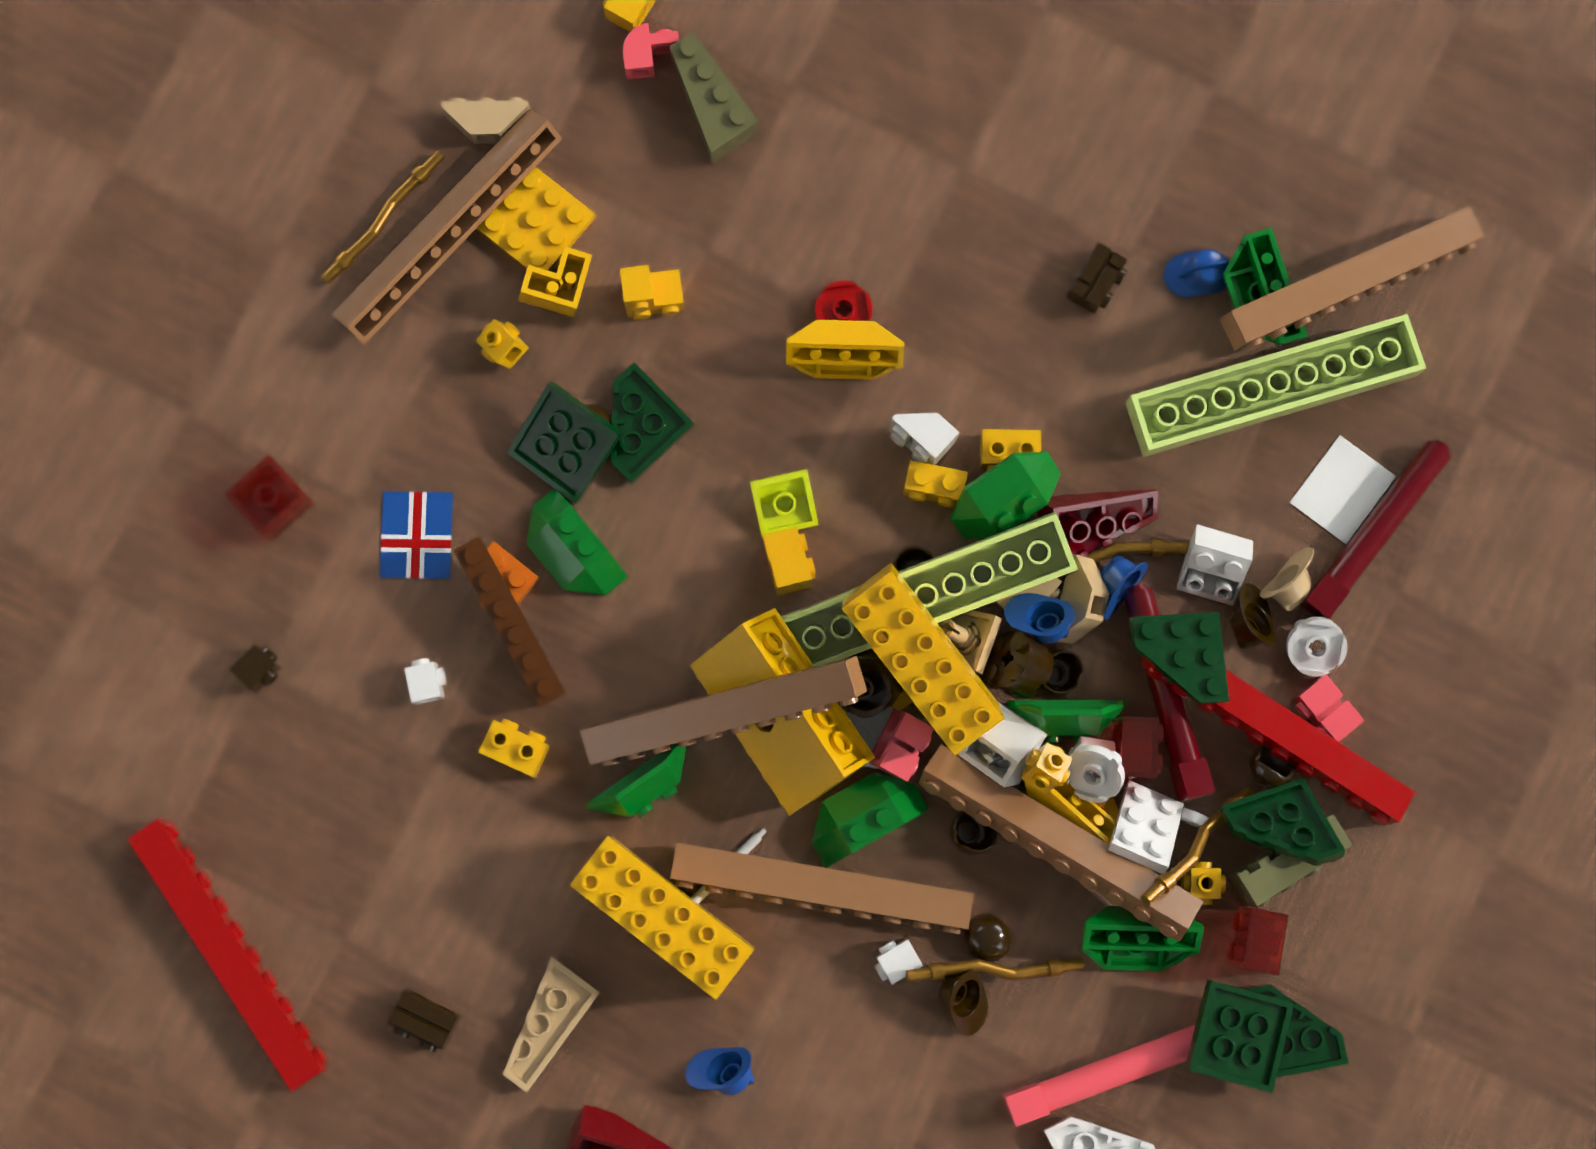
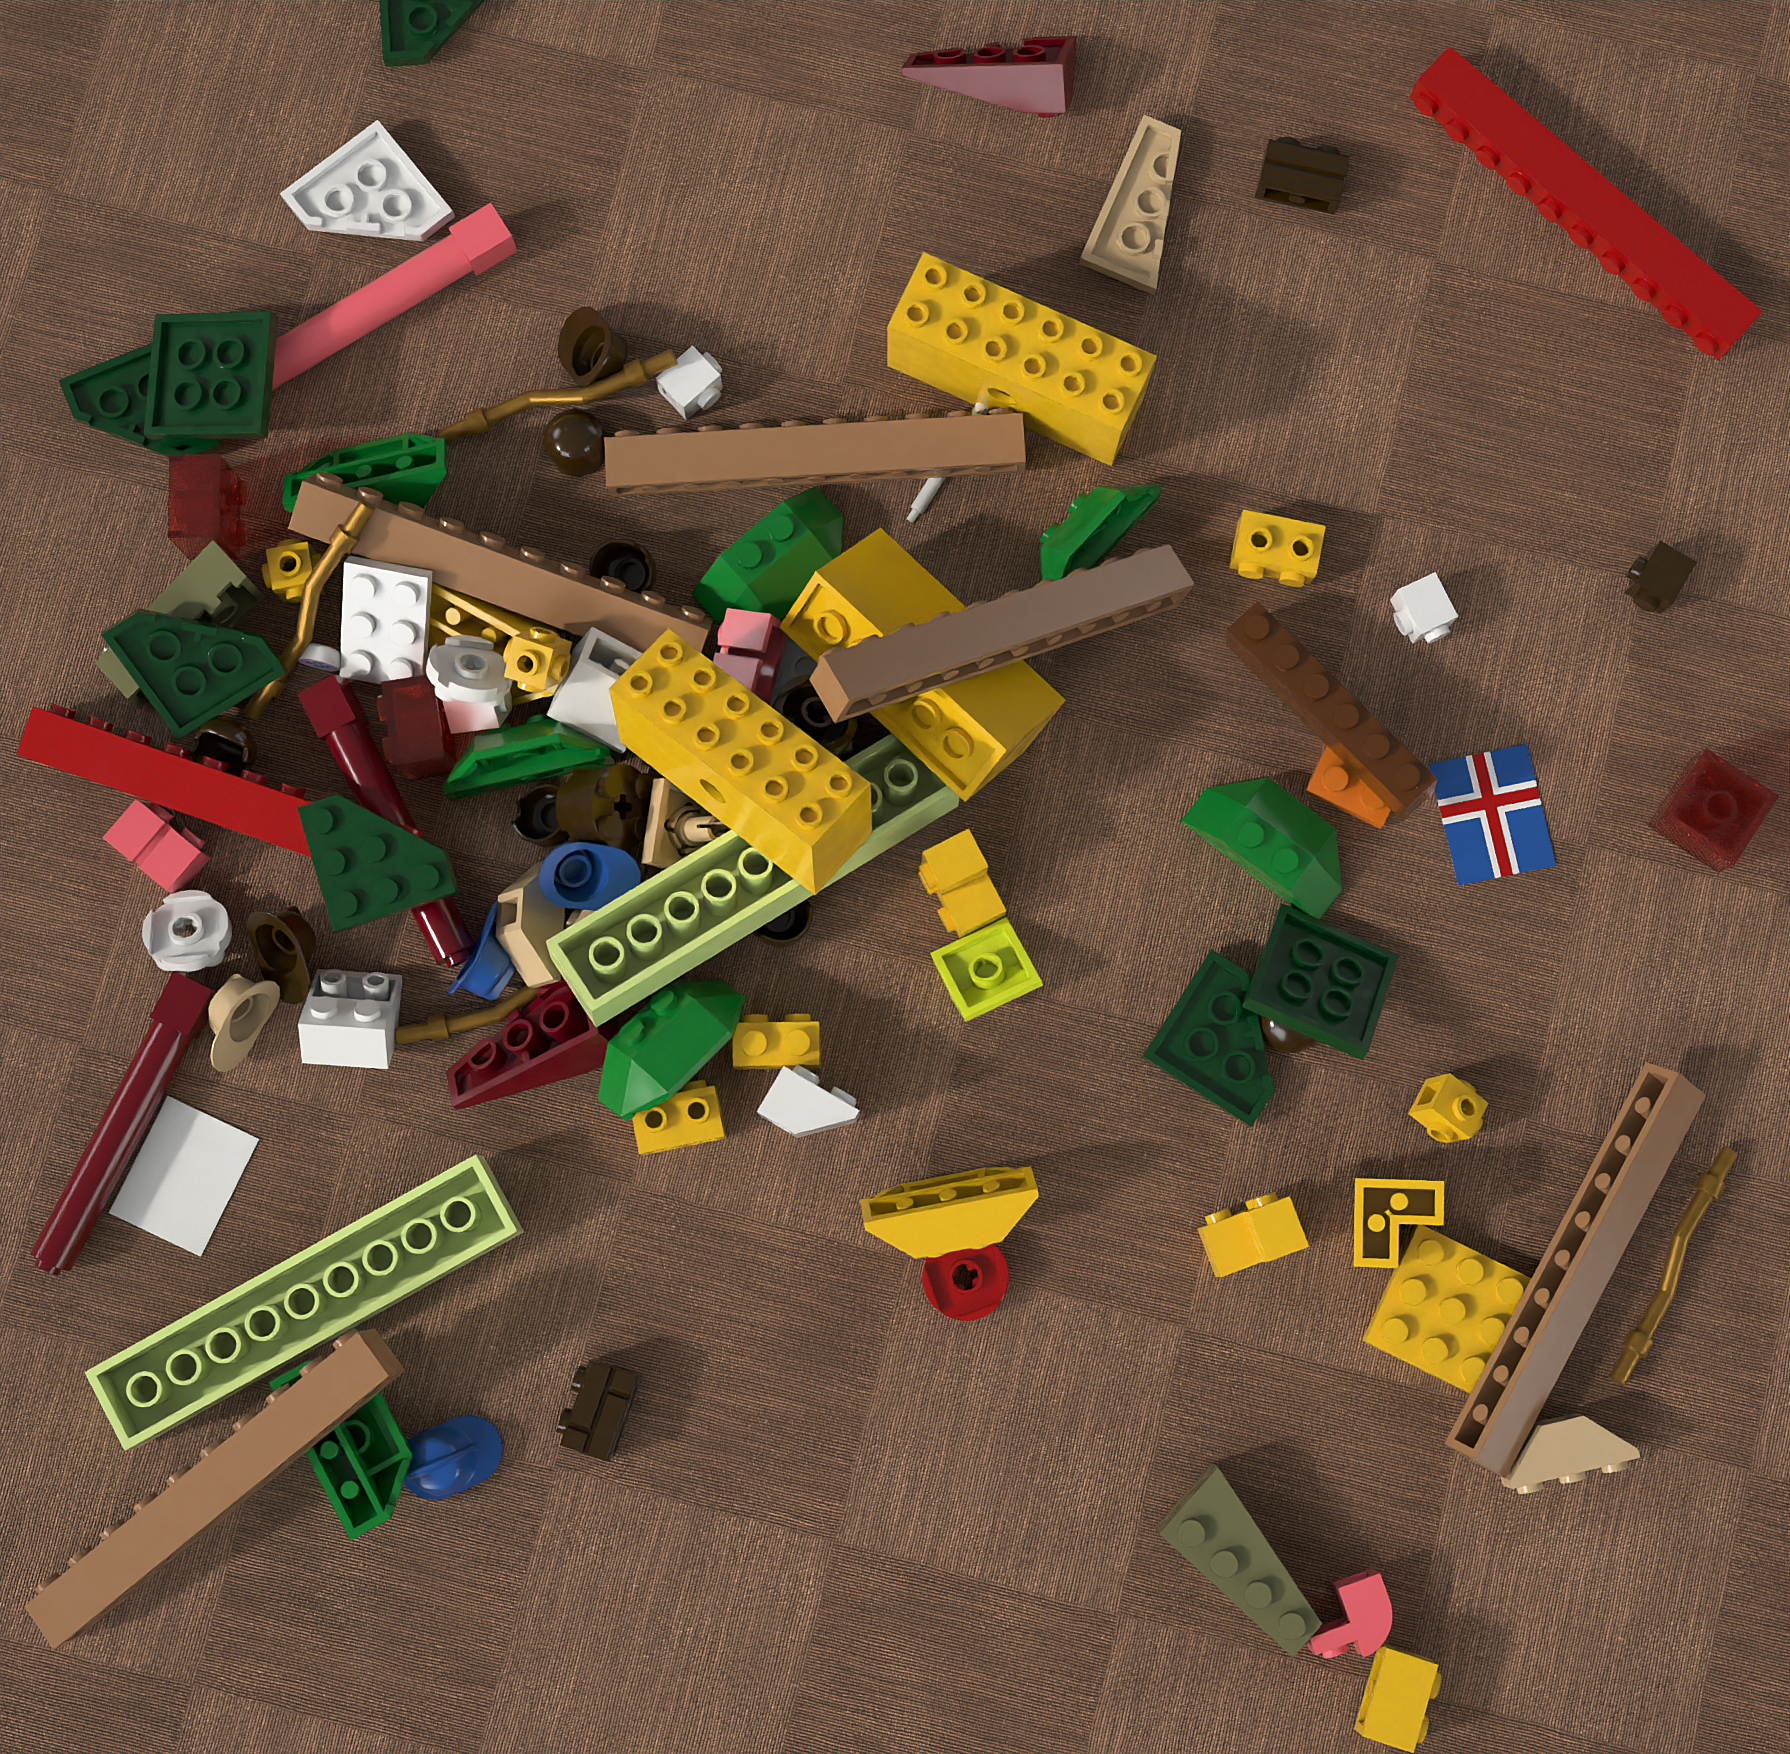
camera: 170 degrees right, 0 degrees up
blue piece [685,1047,755,1096] -> none

